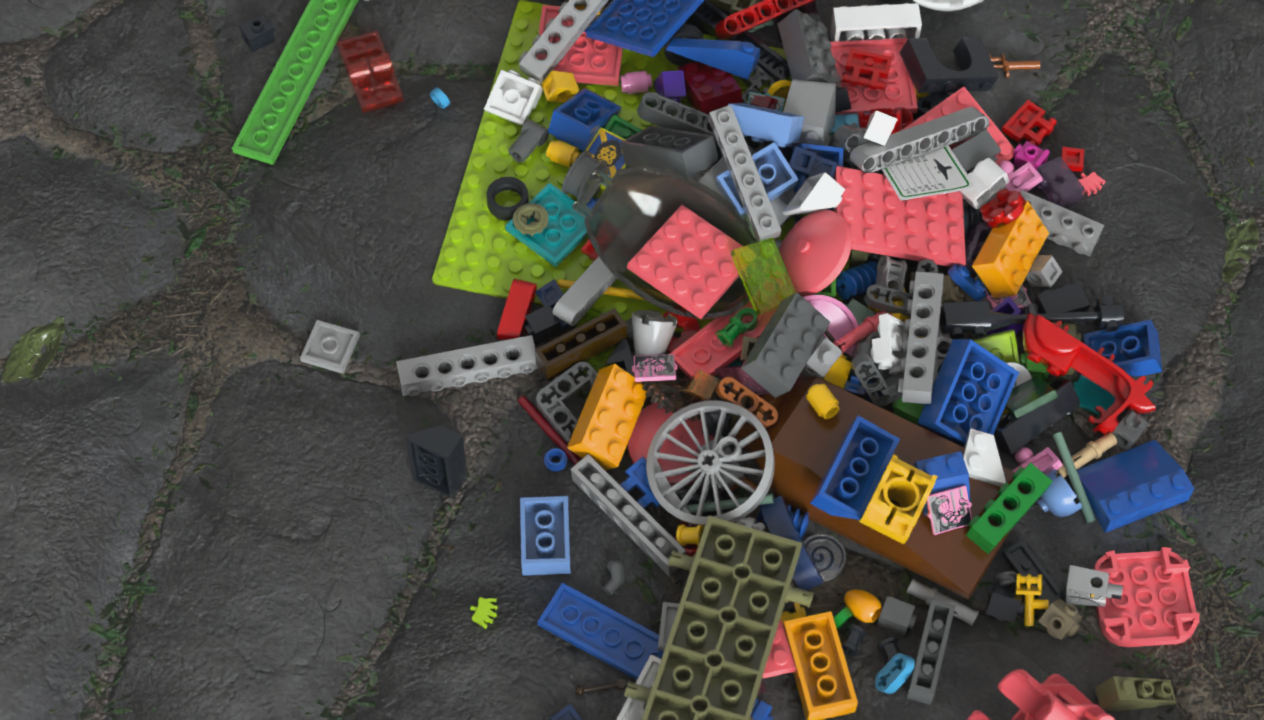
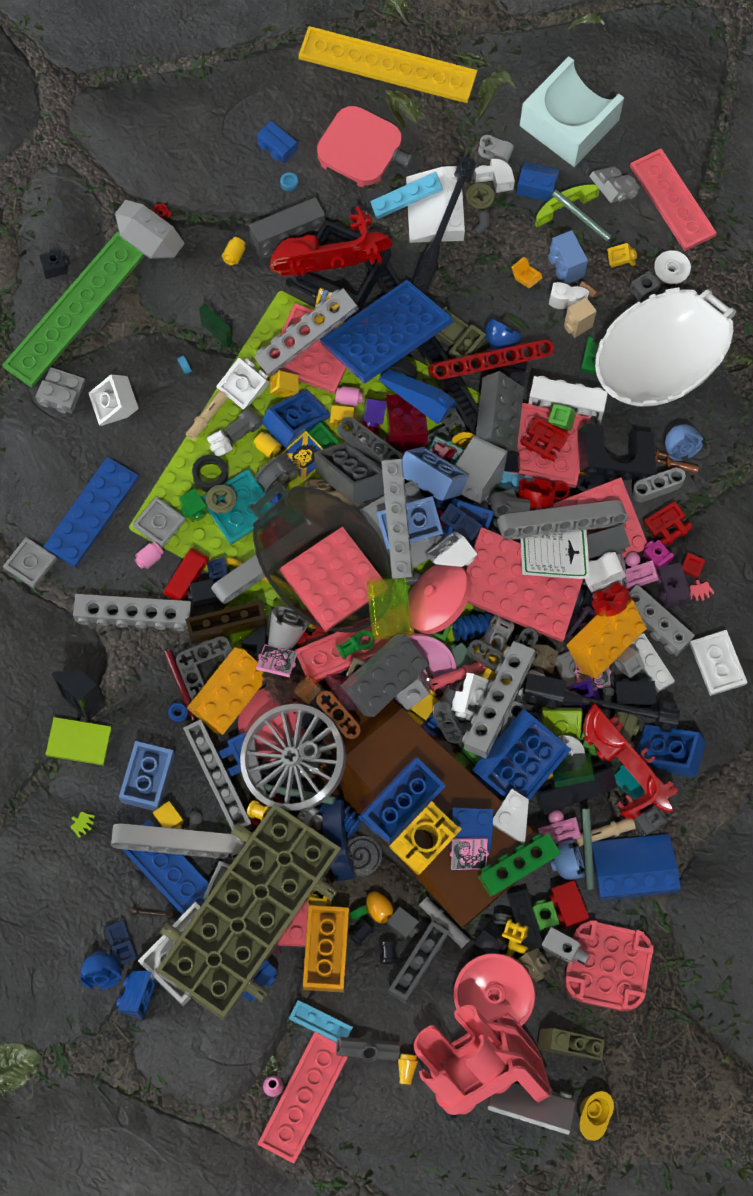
camera: 15 degrees right, 10 degrees up
clear red plate [337,30,404,113] -> none
yellow brick [806,384,840,419] -> none
white slope [864,111,897,146] -> none
dark azure beam [875,653,915,694] -> none
blue plate [948,264,986,301] -> none
none -> light grey plate [35,367,86,414]
none -> blue plate [43,457,139,568]
none -> lime tile [46,717,112,766]
none -> white slope [89,374,139,426]
none -> light grey beam [111,824,245,860]
none -> light grey tile [132,497,186,549]
none -> bright pink brick [135,542,164,569]
none -> yellow brick [153,801,184,829]
none -> green brick [179,488,208,522]
none -> tan pin [186,391,228,441]
none -> dark green tile [199,304,232,348]
none -> white piece [207,430,233,456]
none -> yellow brick [330,405,358,430]
none -> coral dish [454,953,536,1026]
none -> bright green brick [533,900,559,932]
none -> bright green brick [548,404,577,431]
none -> red brick [549,881,589,929]
none -> white plate [629,633,675,692]
none -> light grey beam [632,468,686,503]
none -> medium blue cylinder [665,424,704,461]
none -> white plate [689,630,748,696]

